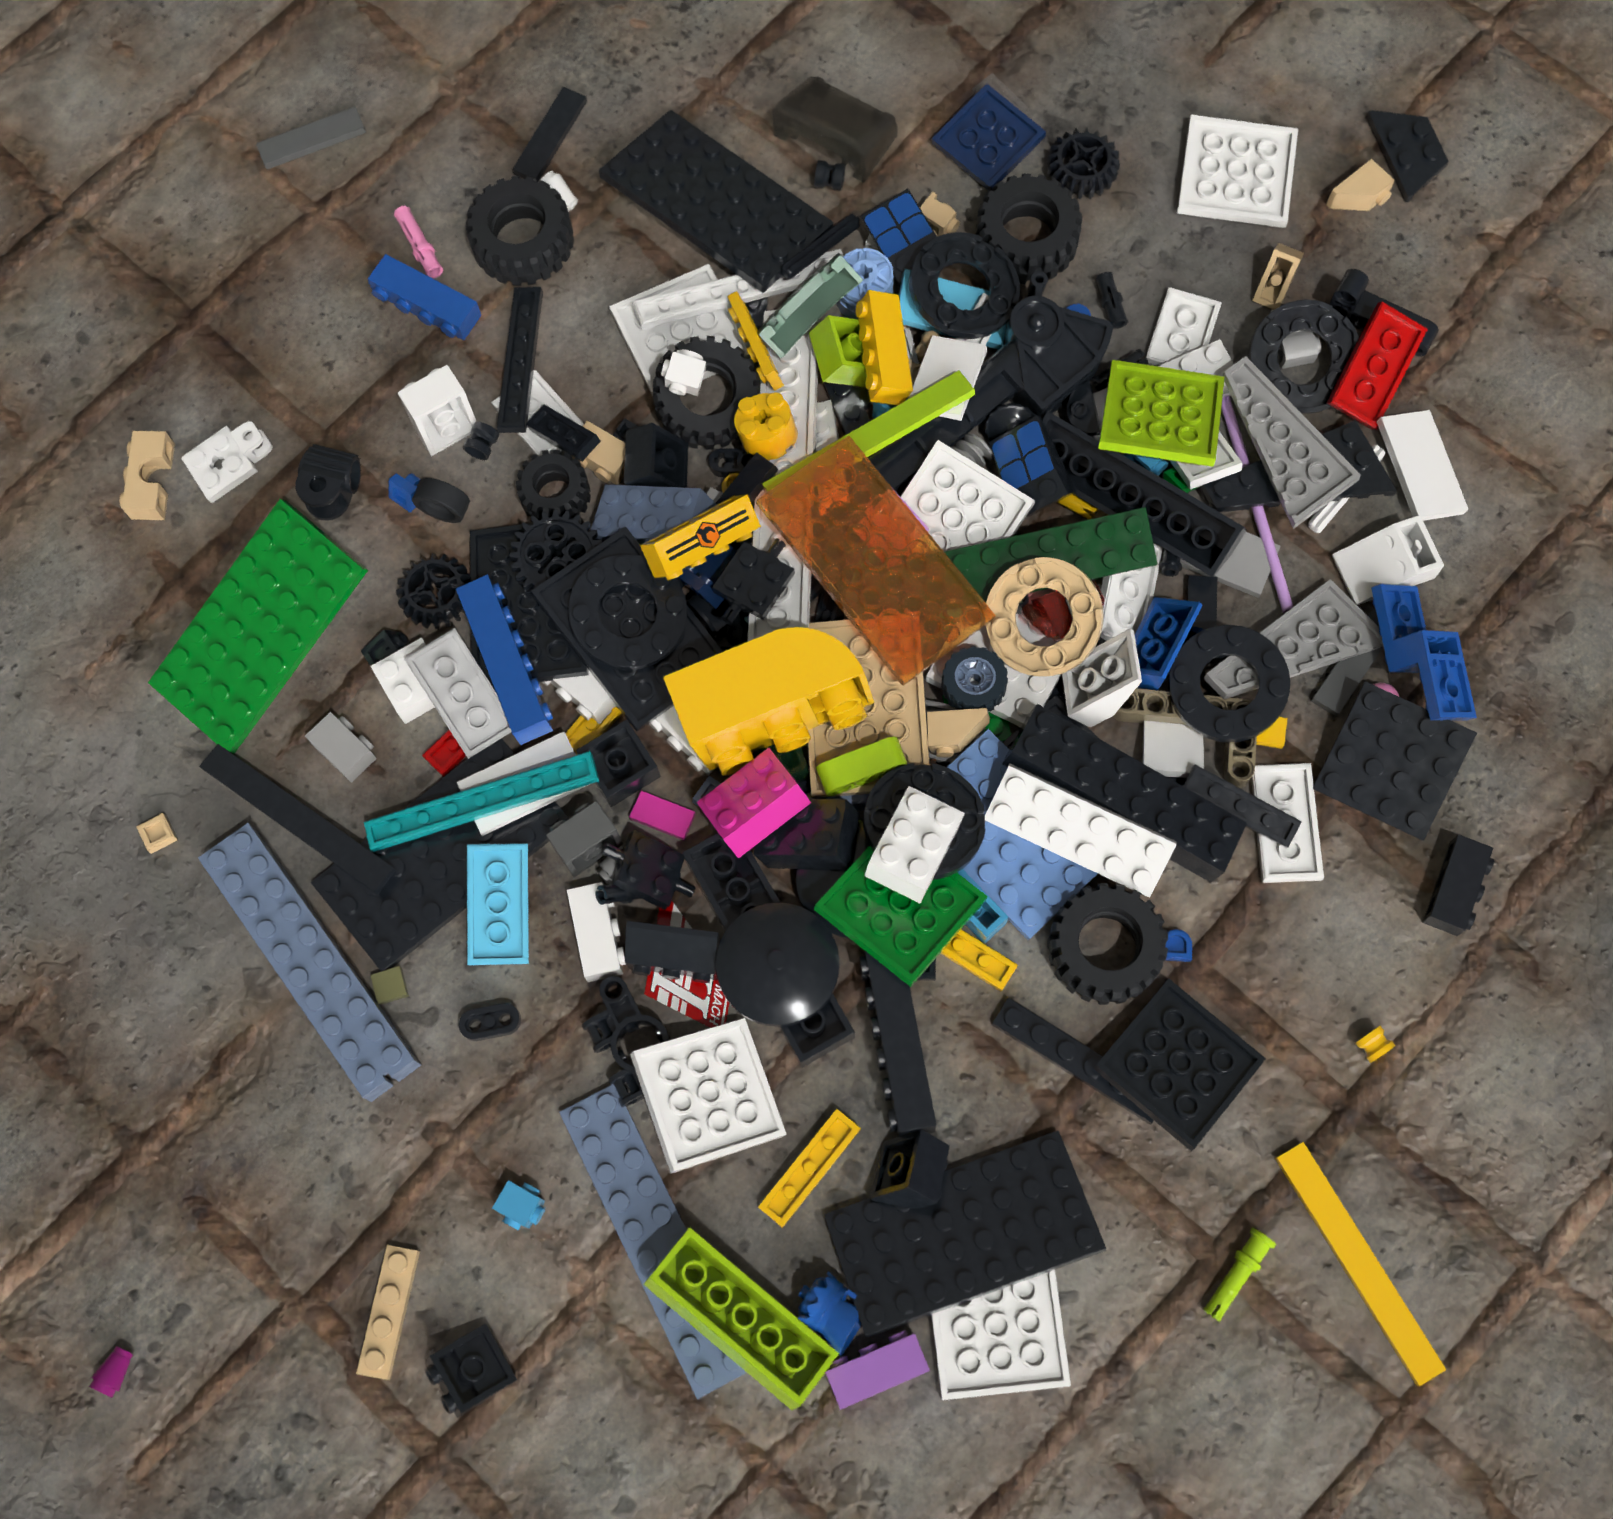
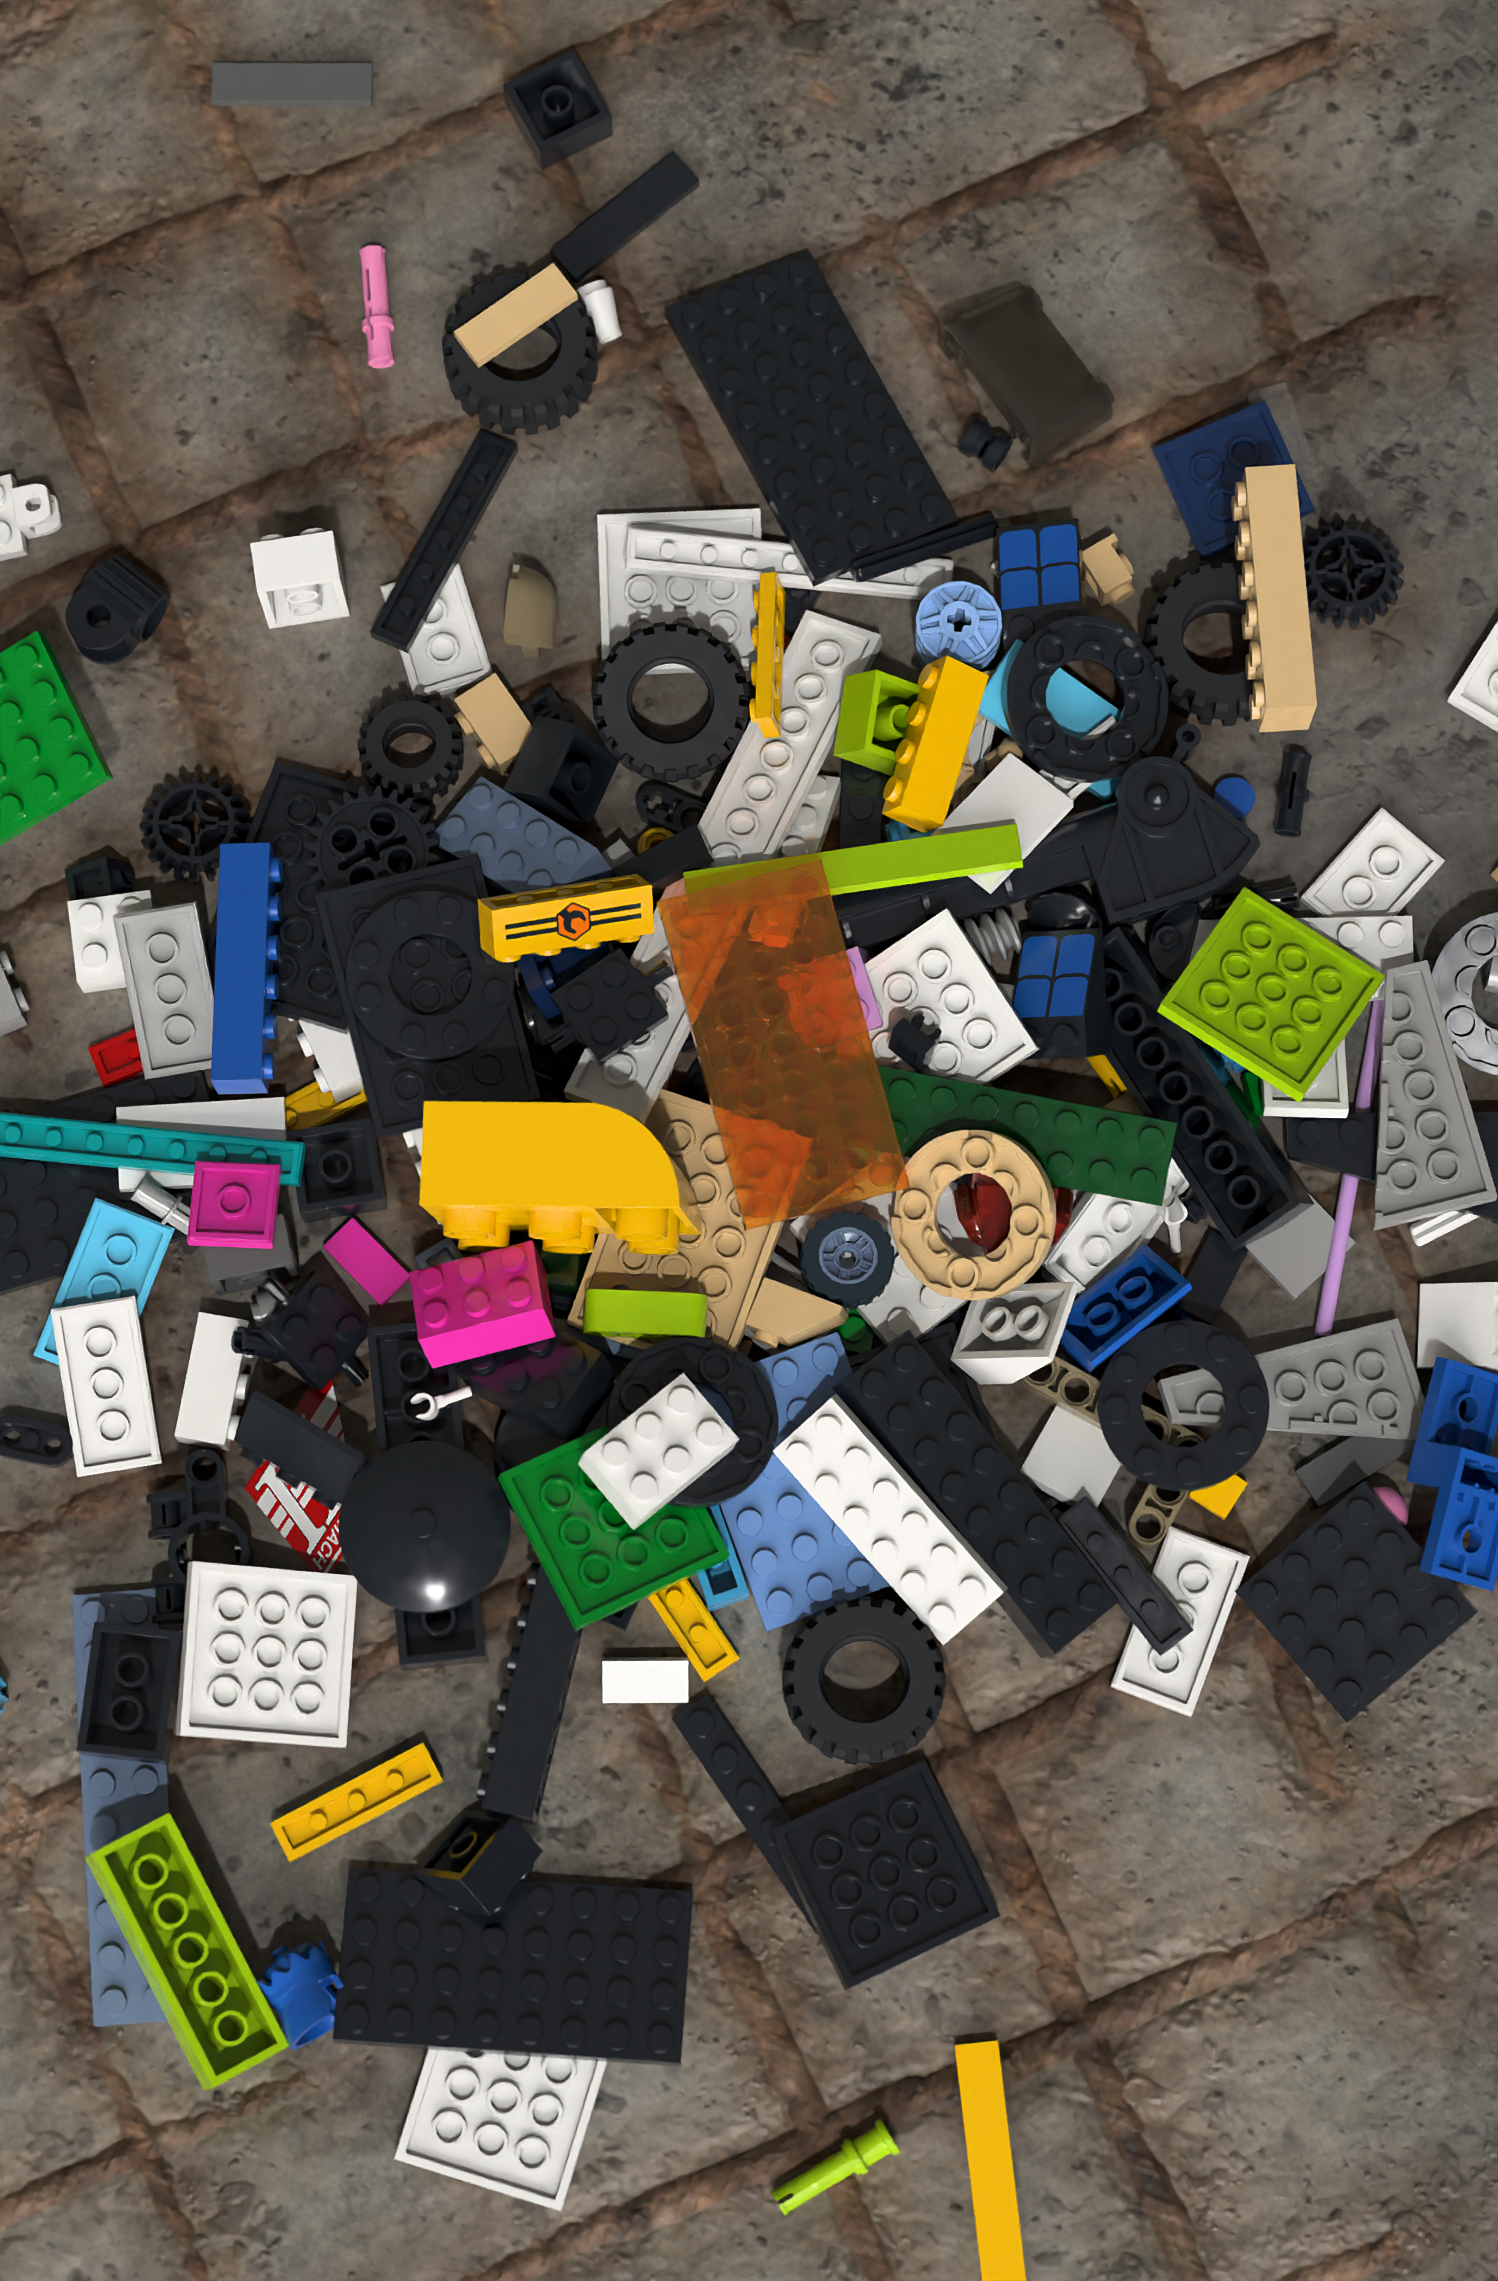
camera: 20 degrees right, 5 degrees up
blue brick [368,254,482,341] -> none
blue tile [389,473,421,512] -> none
black tyre [412,478,470,523] -> none
black wheel [463,422,500,461] -> none
black plate [526,404,601,462] -> none
white brick [661,350,706,396] -> none
yellow brick [734,392,798,460] -> none
sand green windscreen [758,253,863,359] -> none
medium lavender brick [826,1330,930,1410] -> none
blue tile [1165,929,1192,962] -> none
yellow wheel [1355,1025,1396,1063] -> none
black brick [1422,834,1494,936] -> none
none -> white tile [50,1296,163,1477]
none -> black brick [76,1622,183,1765]
none -> light grey axle [130,1177,190,1235]
none -> dark pink tile [187,1161,282,1249]
none -> white hand [411,1386,472,1421]
none -> tan tile [454,263,578,368]
none -> black brick [503,49,613,170]
none -> dark tan brick [503,564,560,660]
none -> white tile [602,1657,689,1703]
none -> black tile [888,1014,942,1073]
none -> white hand [1156,1193,1188,1253]
none -> tan brick [1231,464,1317,732]

